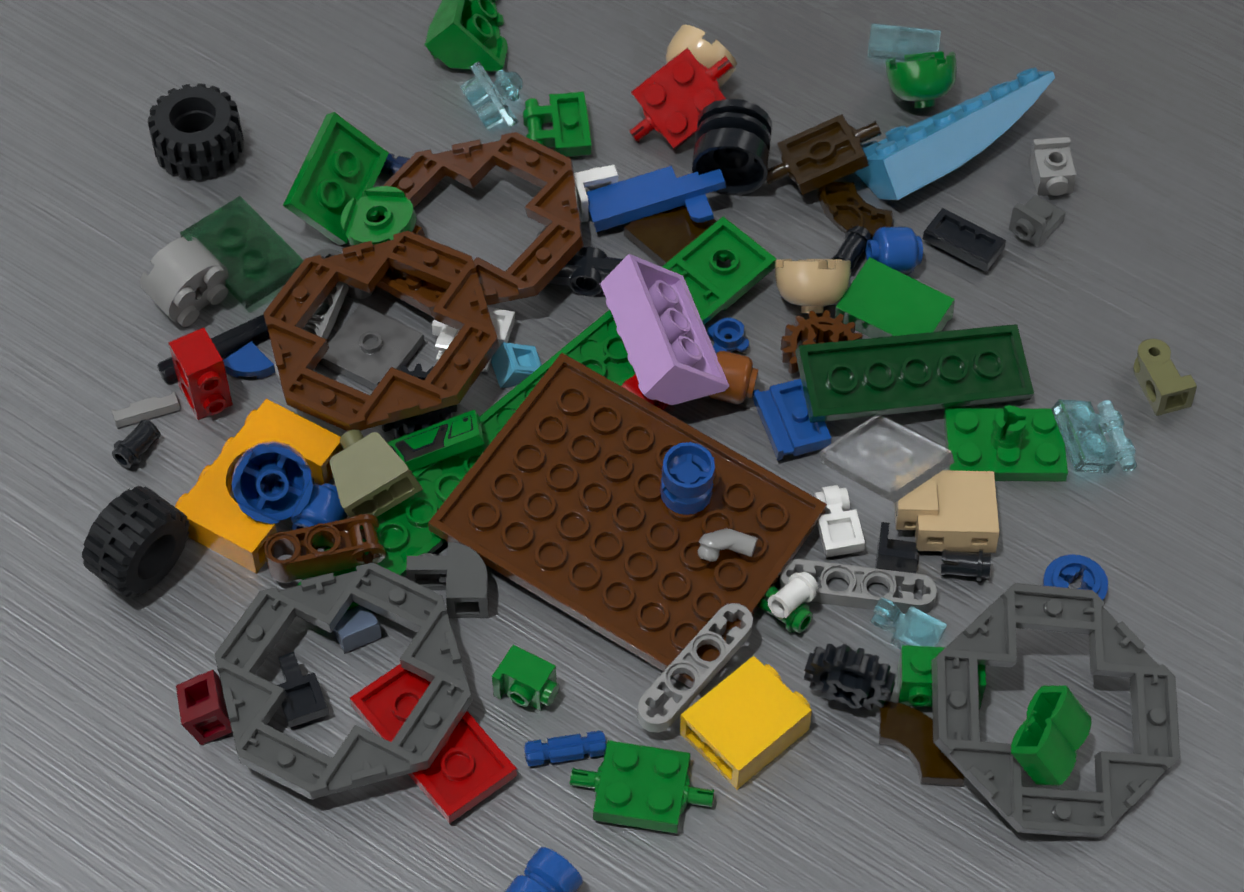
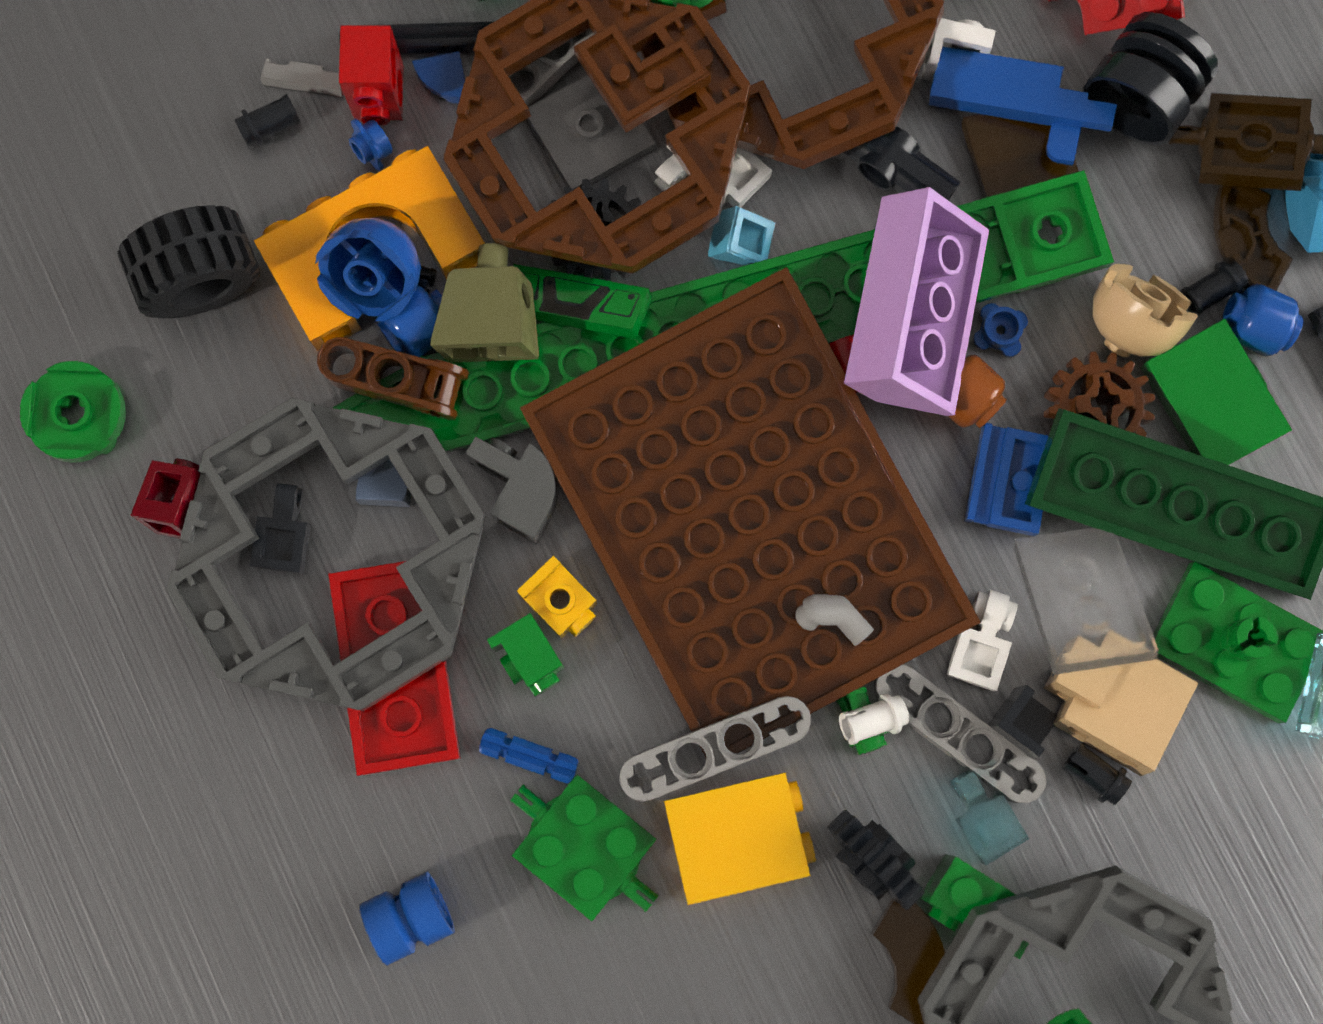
camera: 25 degrees right, 25 degrees up
blue wheel [660,442,715,515] -> none
blue gear [1043,554,1108,601] -> none
none -> green plate [20,361,126,463]
none -> blue plate [349,118,393,172]
none -> yellow brick [517,555,597,639]
none -> reddish brown tile [573,22,711,133]

